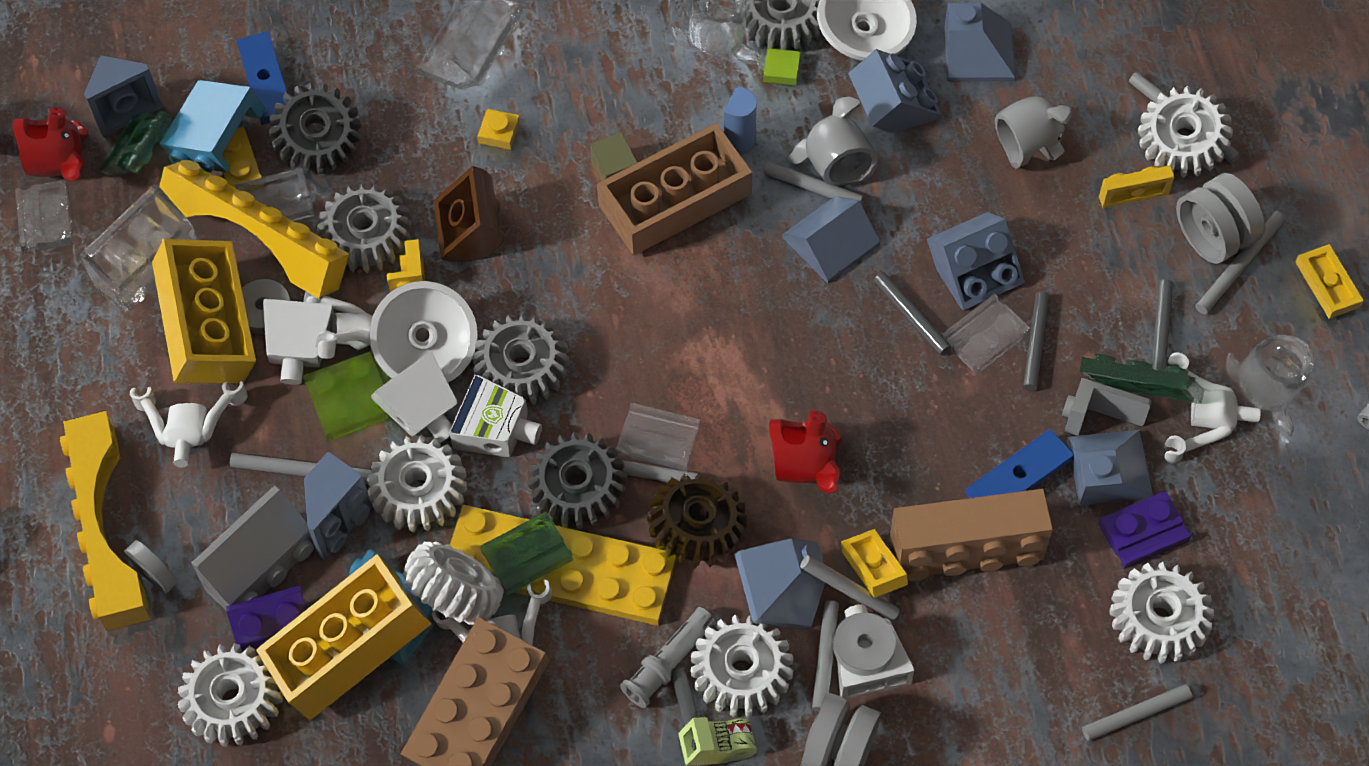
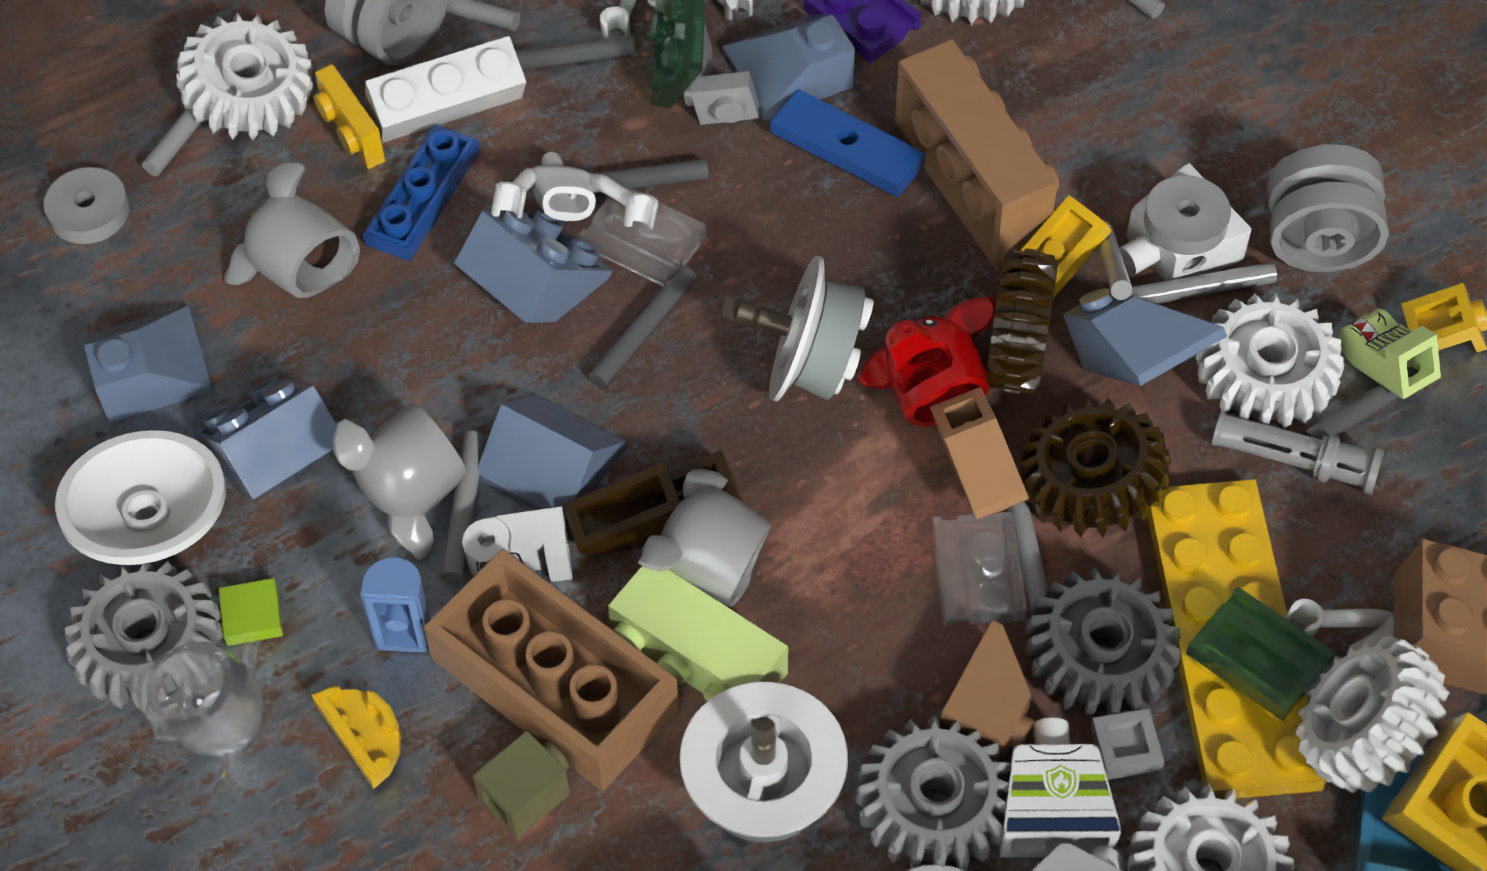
camera: 110 degrees left, 5 degrees down
none -> light grey piece [44,167,130,244]
none -> yellow plate [311,686,401,789]
none -> blue tile [363,125,480,261]
none -> white brick [365,36,526,143]
none -> white leg [462,506,573,582]
none -> white piece [491,152,658,229]
none -> dark brown slope [563,450,744,555]
none -> yellowish green brick [608,566,788,702]
none -> light grey piece [638,469,772,607]
none -> white piece [680,682,848,842]
none -> piece [720,256,874,402]
none -> medium nougat slope [930,387,1029,520]
none -> medium nougat slope [940,620,1035,762]
none -> dark brown gear [987,248,1058,395]
none -> light grey plate [1090,709,1164,780]

